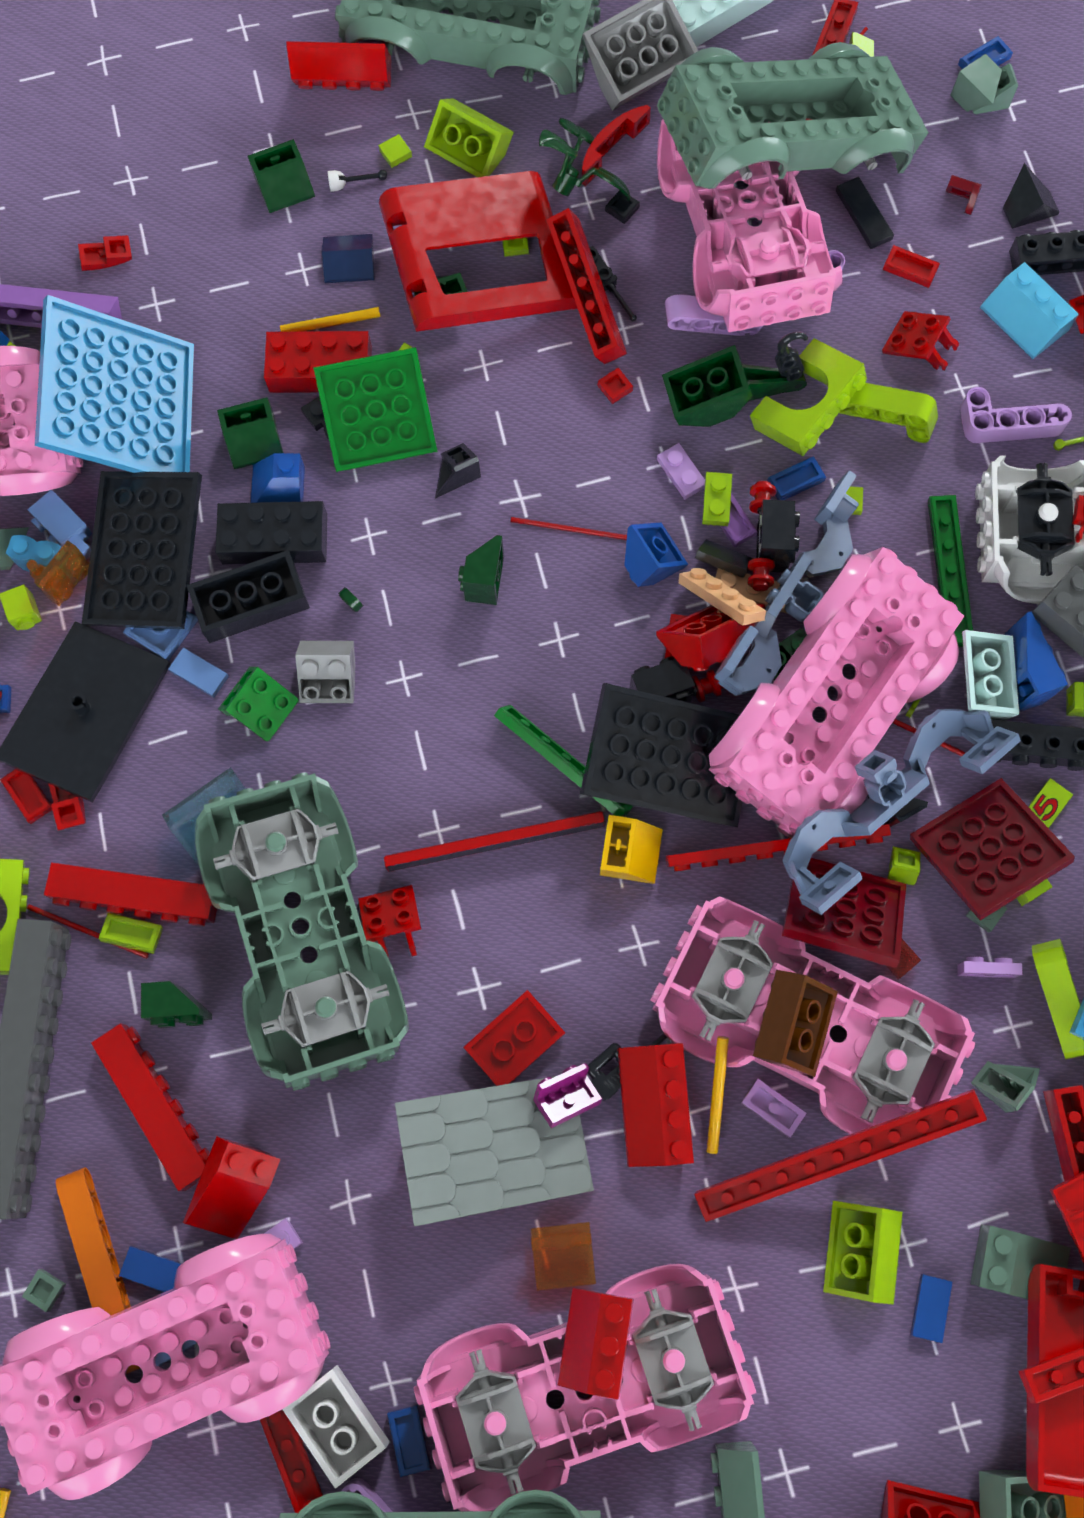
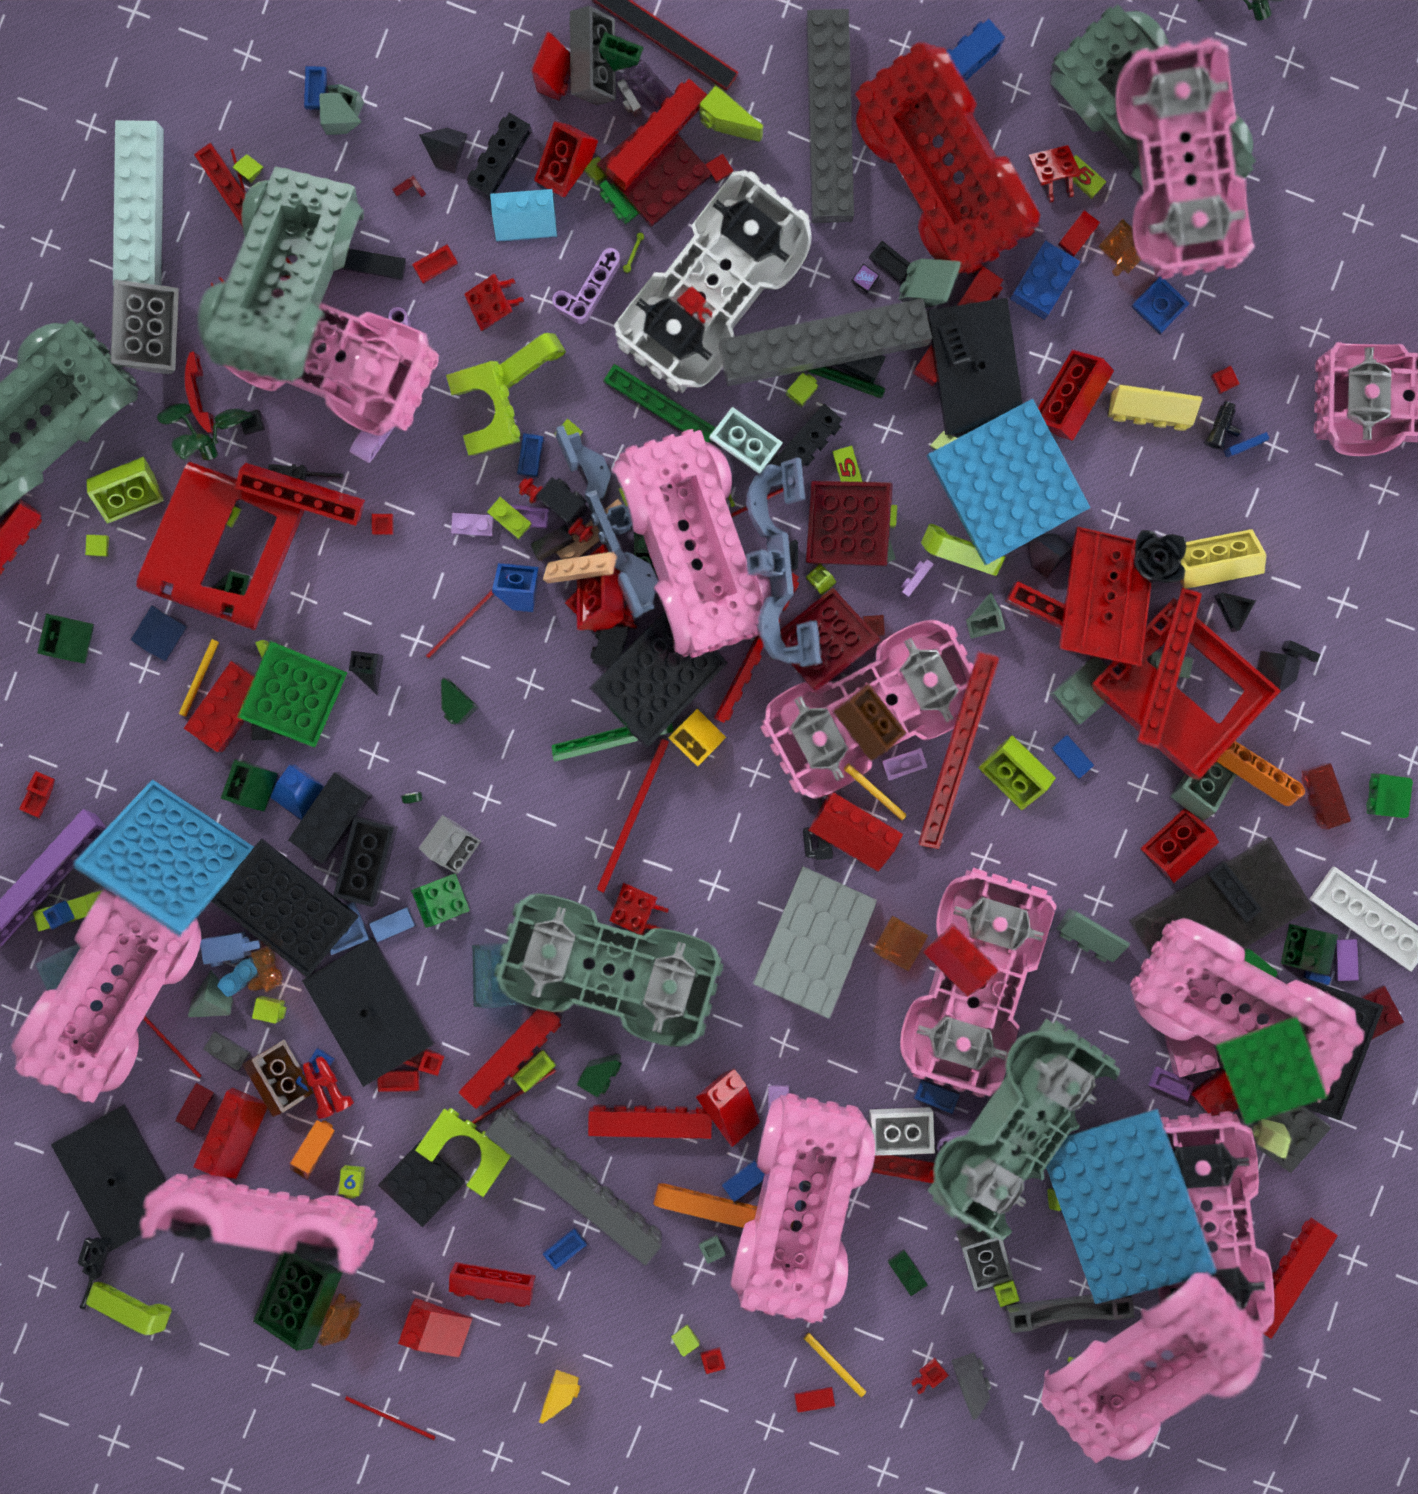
camera: 60 degrees left, 15 degrees up
hinge [327,170,387,192] -> none
red plate [463,990,566,1086] -> none
bracket [533,1063,602,1128] -> none
dark green slope [662,332,808,427] -> none
blue slope [1004,611,1068,712] -> none

